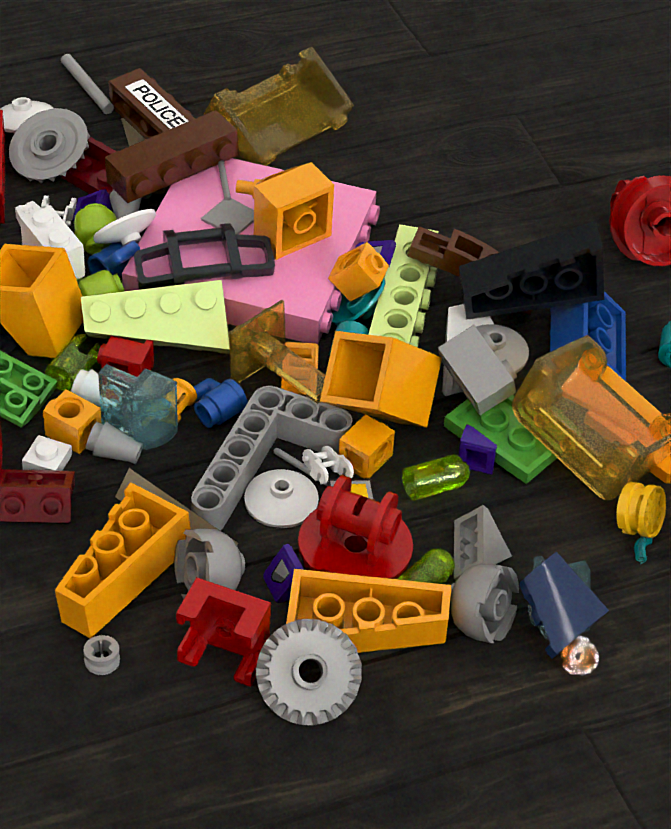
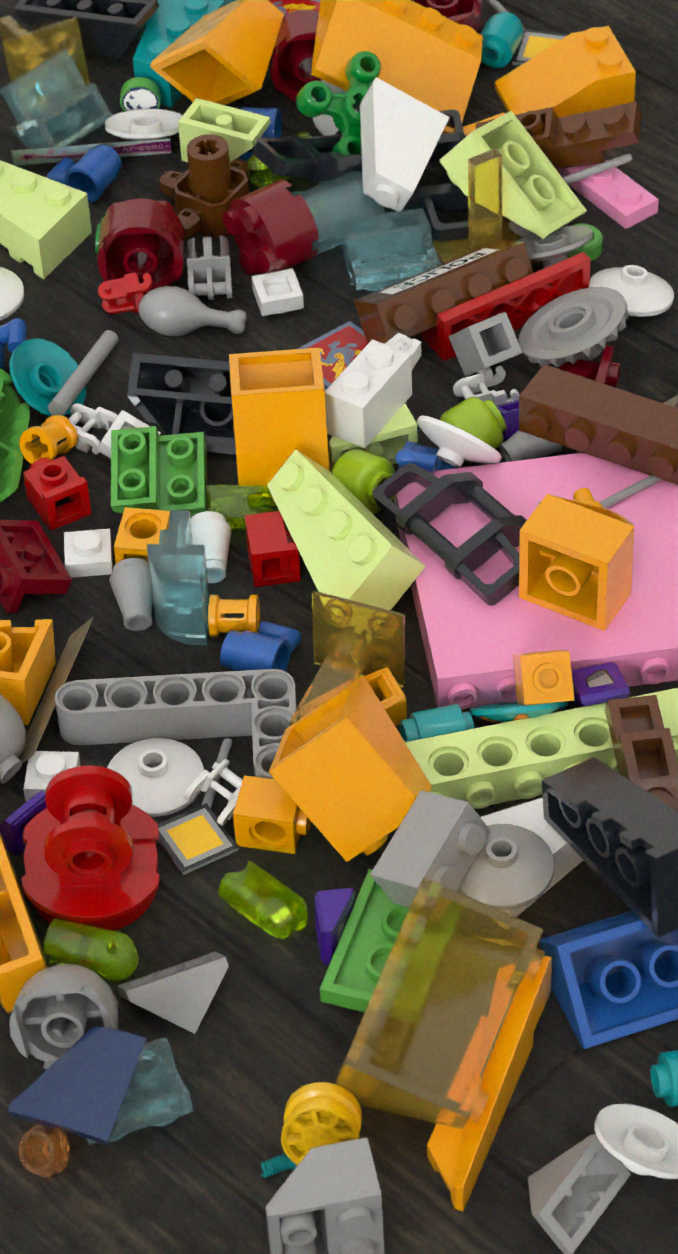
camera: 70 degrees right, 0 degrees up
none -> white plate [24,751,81,802]
none -> light grey brick [448,312,523,377]

